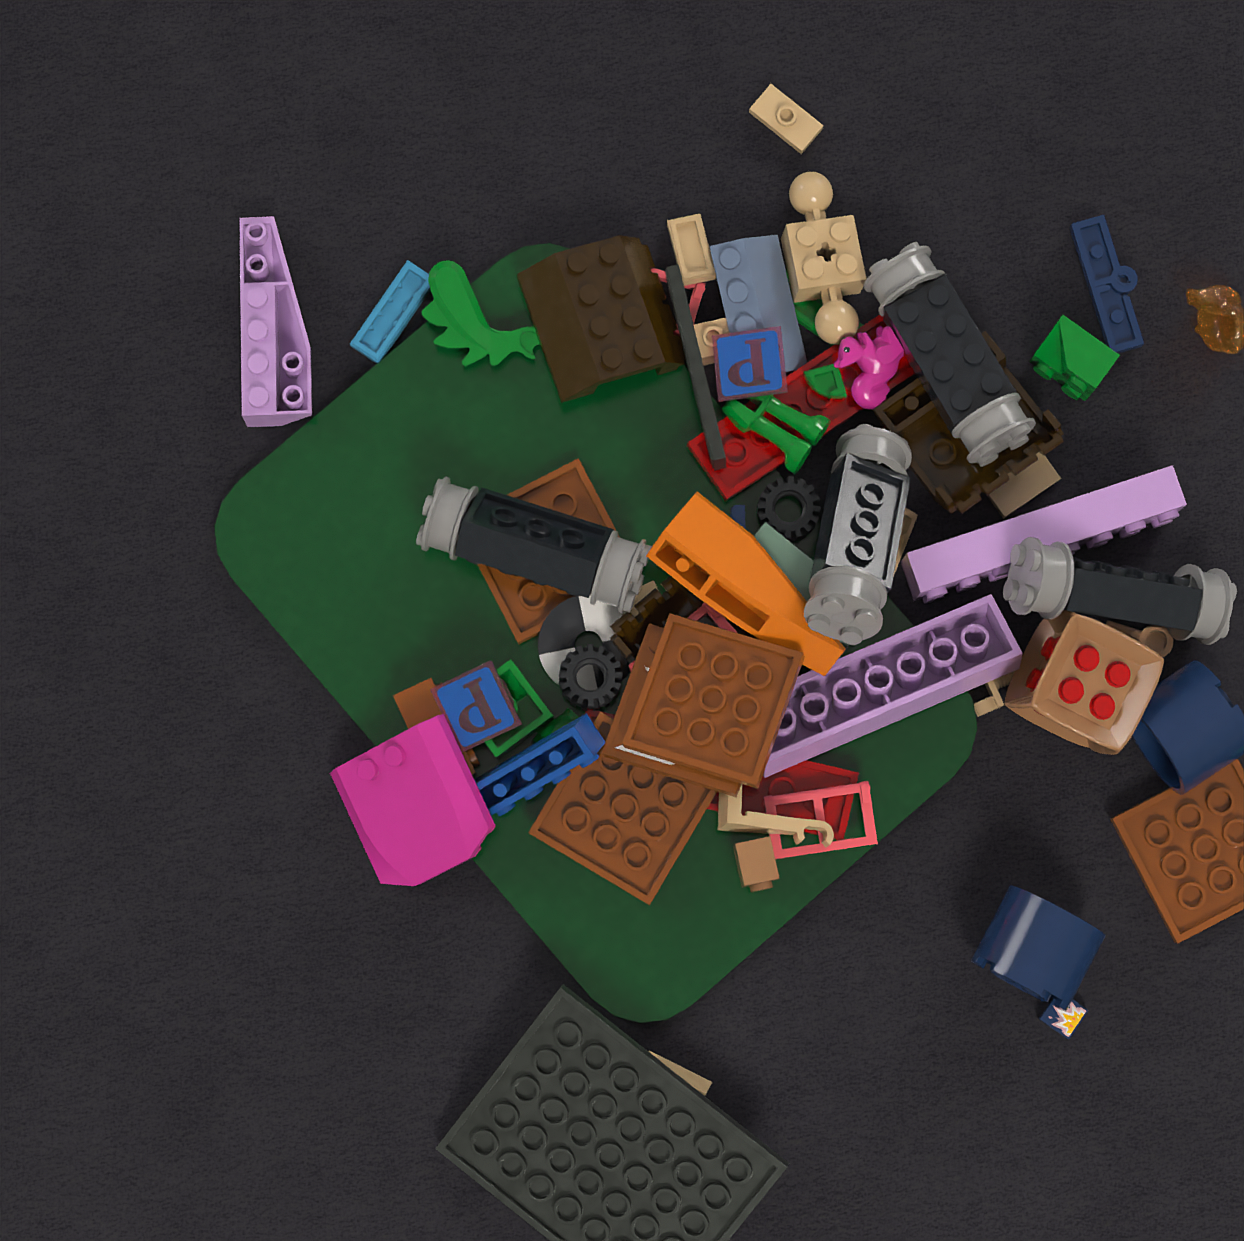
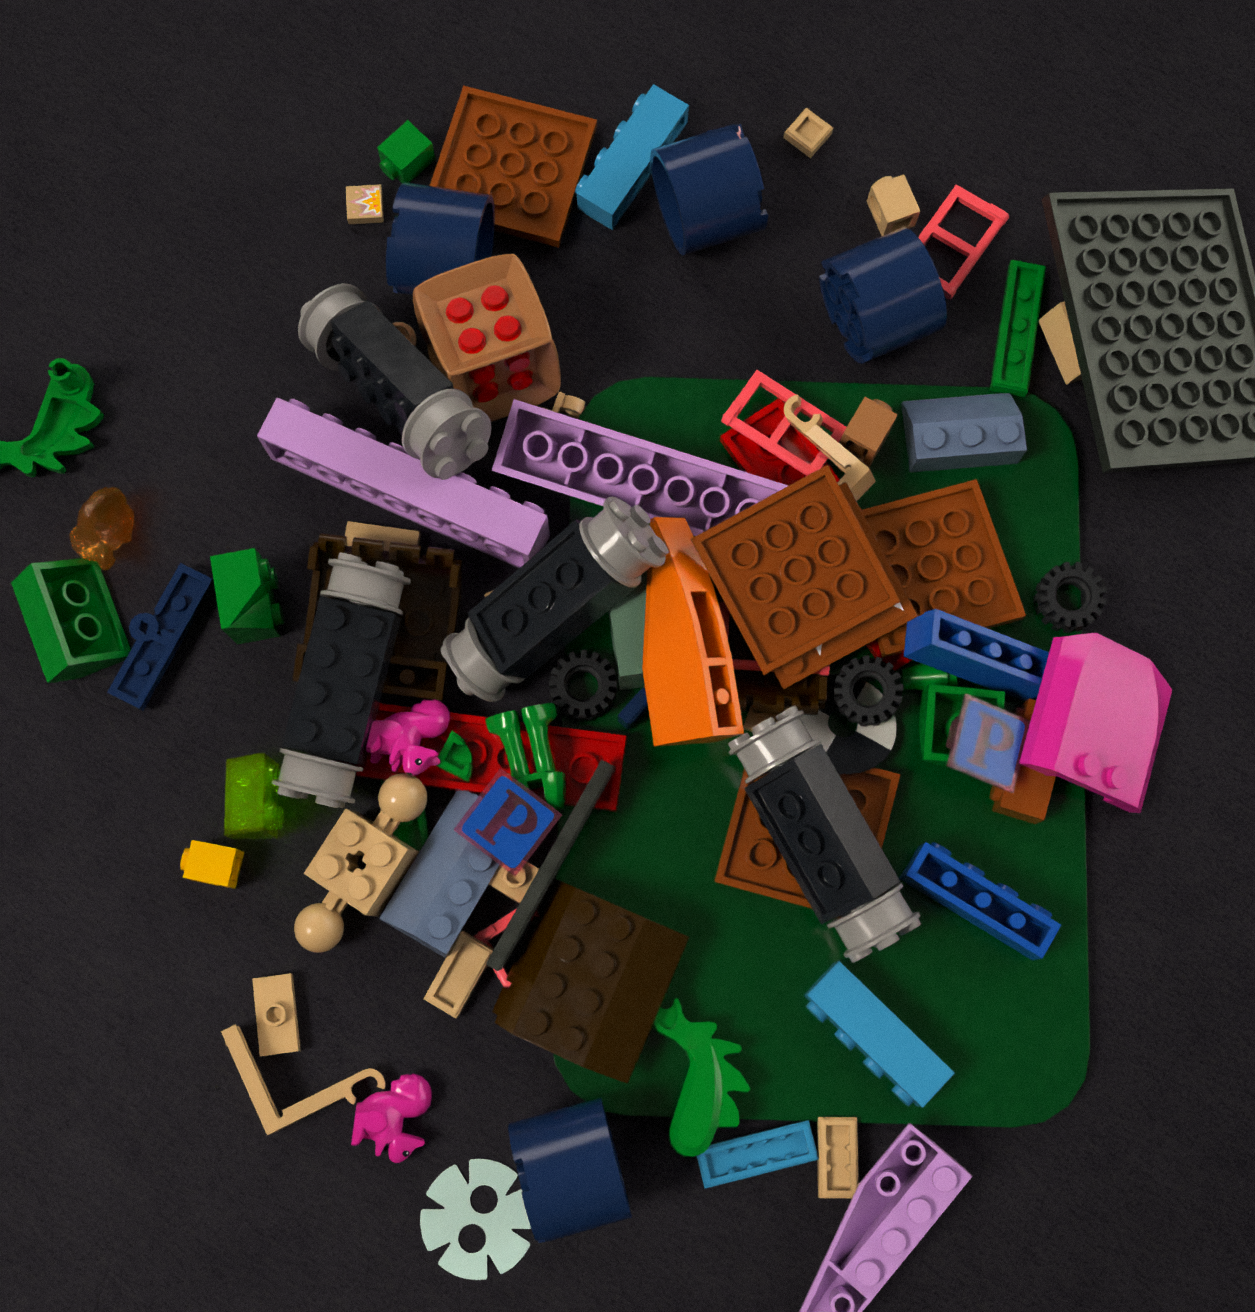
camera: 140 degrees left, 5 degrees down
none -> green slope [11,557,131,683]
none -> yellow brick [180,840,244,889]
none -> tan hinge [221,1024,385,1135]
none -> clear neon green slope [224,753,284,839]
none -> dark pink animal [351,1074,432,1163]
none -> light aqua piece [420,1159,531,1280]
none -> dark blue brick [508,1098,632,1243]
none -> dark azure brick [575,84,689,230]
none -> tan tile [784,108,833,158]
none -> dark azure brick [803,961,954,1108]
none -> tan plate [817,1117,859,1198]
none -> dark blue brick [819,227,947,363]
none -> tan brick [867,174,920,236]
none -> blue brick [899,842,1061,960]
none -> sand blue slope [901,393,1027,472]
none -> coral window [918,185,1009,300]
none -> green tile [989,260,1046,397]
none -> black tyre [1033,562,1107,633]

